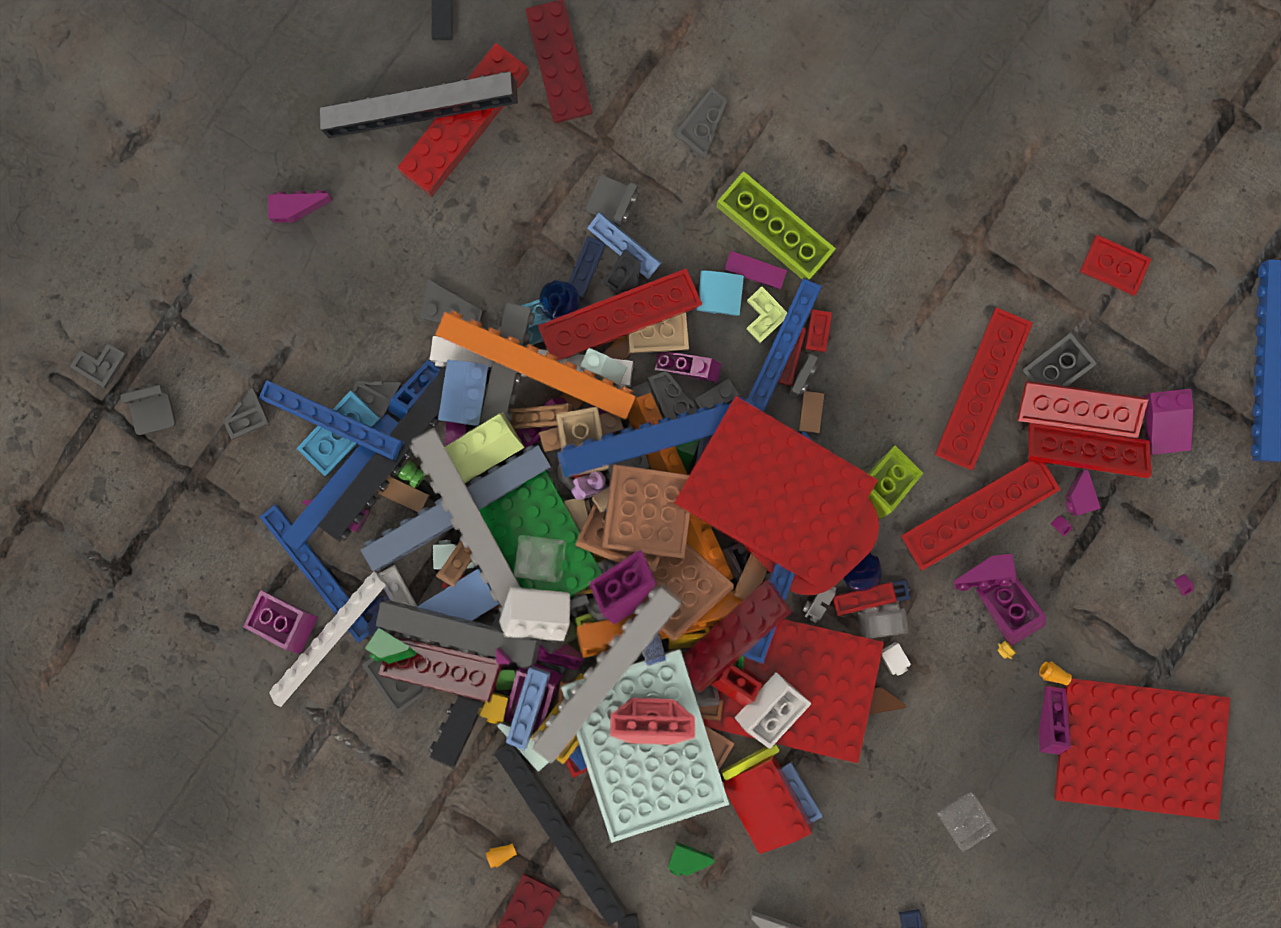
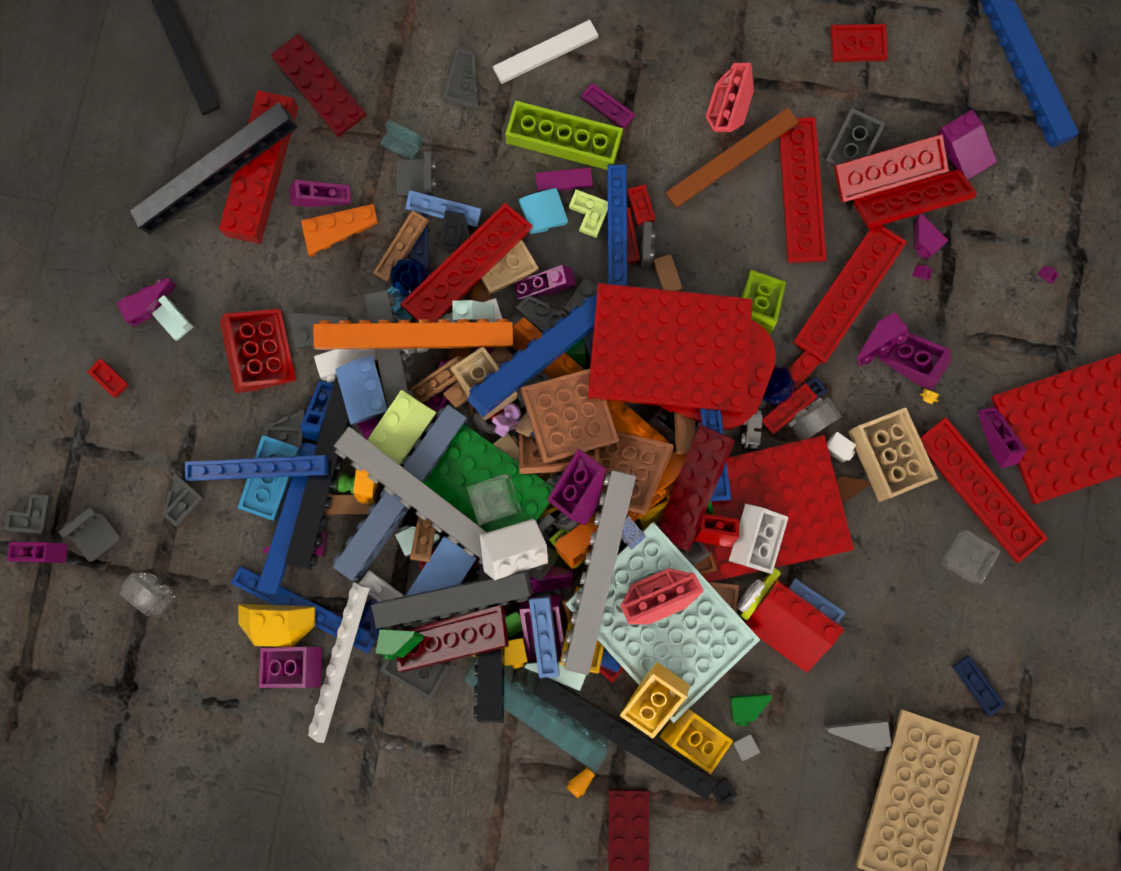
camera: 25 degrees left, 5 degrees down
magenta piece [496,647,513,664] -> none
light orange cone [1039,661,1072,685] -> none
none -> magenta slope [7,542,67,563]
none -> red plate [87,358,129,398]
none -> clear brick [117,572,176,616]
none -> light aqua panel [152,295,194,341]
none -> red slope [220,309,296,393]
none -> yellow wedge [238,604,315,647]
none -> magenta slope [289,180,351,207]
none -> orange wing [301,204,379,257]
none -> light orange slope [353,469,382,504]
none -> medium nougat tile [373,210,429,284]
none -> clear light blue panel [381,119,423,160]
none -> clear light blue brick [463,660,609,772]
none -> white tile [493,20,598,84]
none -> magenta tile [581,83,635,131]
none -> yellow slope [620,662,690,738]
none -> yellow slope [659,709,733,774]
none -> dark orange tile [665,108,798,209]
none -> coral wedge [706,63,754,132]
none -> light grey tile [733,734,760,762]
none -> white wheel [737,579,765,613]
none -> red plate [780,351,820,391]
none -> tan slope [848,408,938,502]
none -> red plate [920,417,1048,563]

